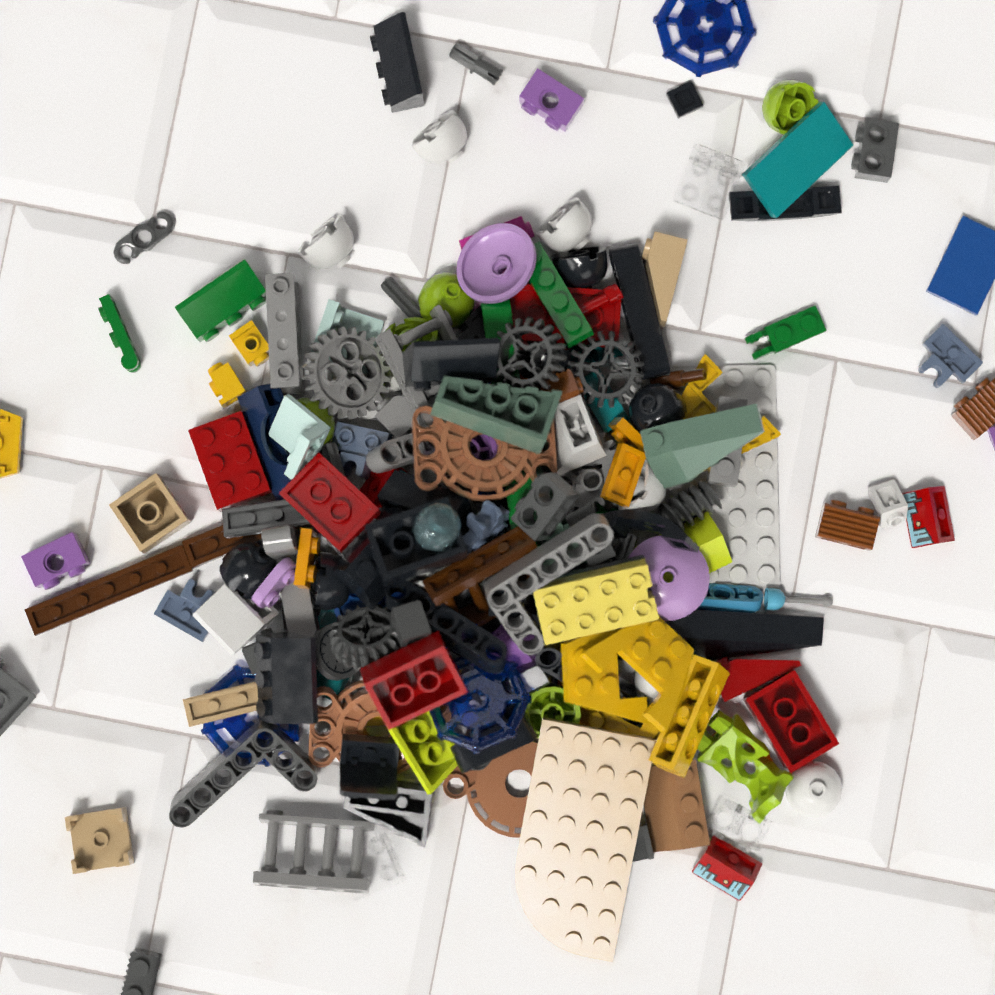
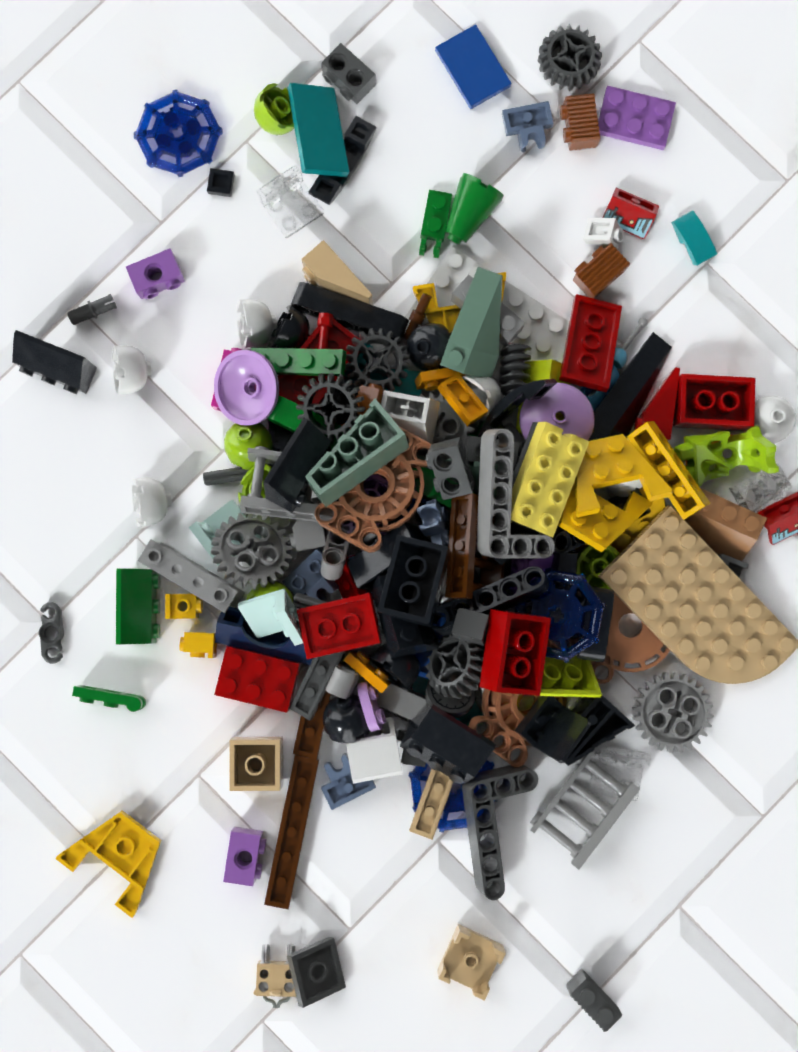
camera: 60 degrees left, 0 degrees up
clear light blue hair [413,503,461,551] -> none
none -> green cone [445,173,504,245]
none -> red plate [559,294,622,392]
none -> light grey gear [632,672,714,753]
none -> teal slope [671,210,718,266]

